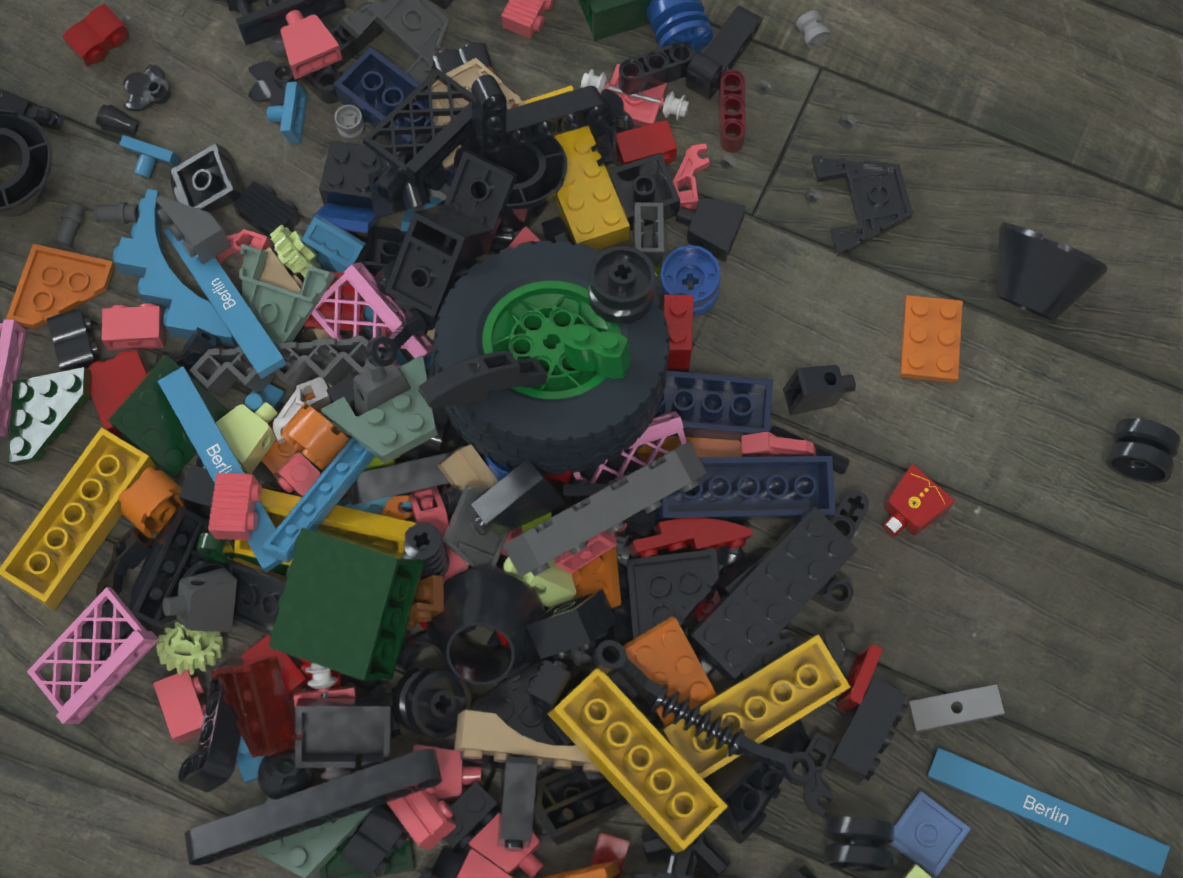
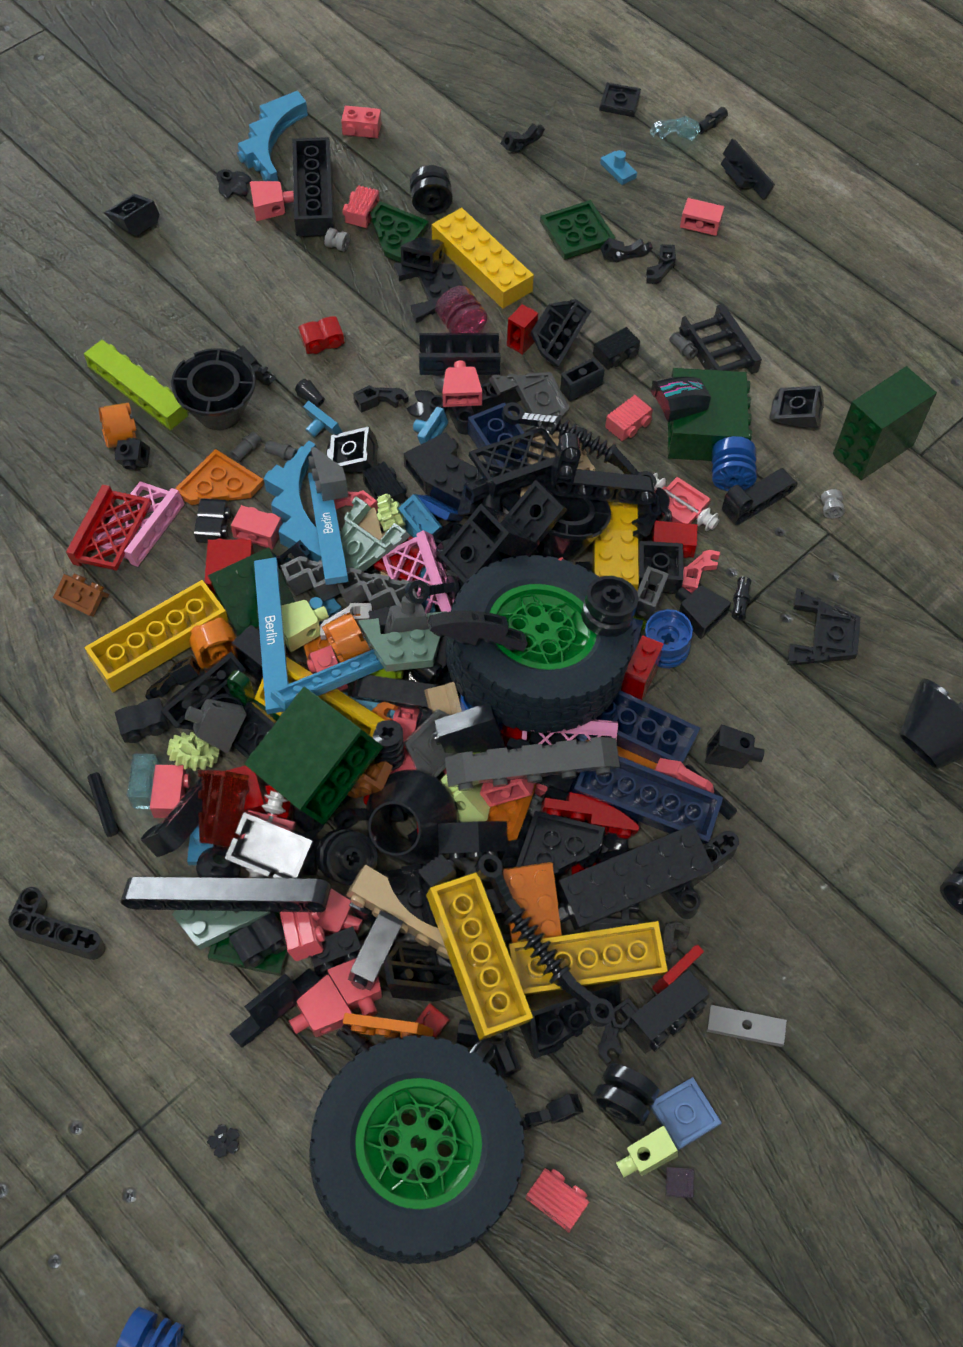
camera: 20 degrees right, 10 degrees down
plate [8,367,91,466] -> none
bright pink fence [27,587,159,724] -> none
black plate [123,65,171,111] -> none
coral brick [208,473,262,541] -> none
light grey wheel [334,104,365,142] -> none
green brick [563,324,631,379] -> none
black beam [618,42,694,95] -> none
dark red beam [719,69,746,153] -> none
red torso [882,464,955,537] -> none
orange plate [900,295,963,383] -> none
dark azure tile [926,748,1170,877] -> none
none -> black axle [87,772,119,837]
none -> clear light blue brick [126,754,159,809]
none -> black piece [353,385,409,413]
none -> black slope [403,432,458,494]
none -> black piece [502,402,657,487]
none -> black pin [732,576,751,621]

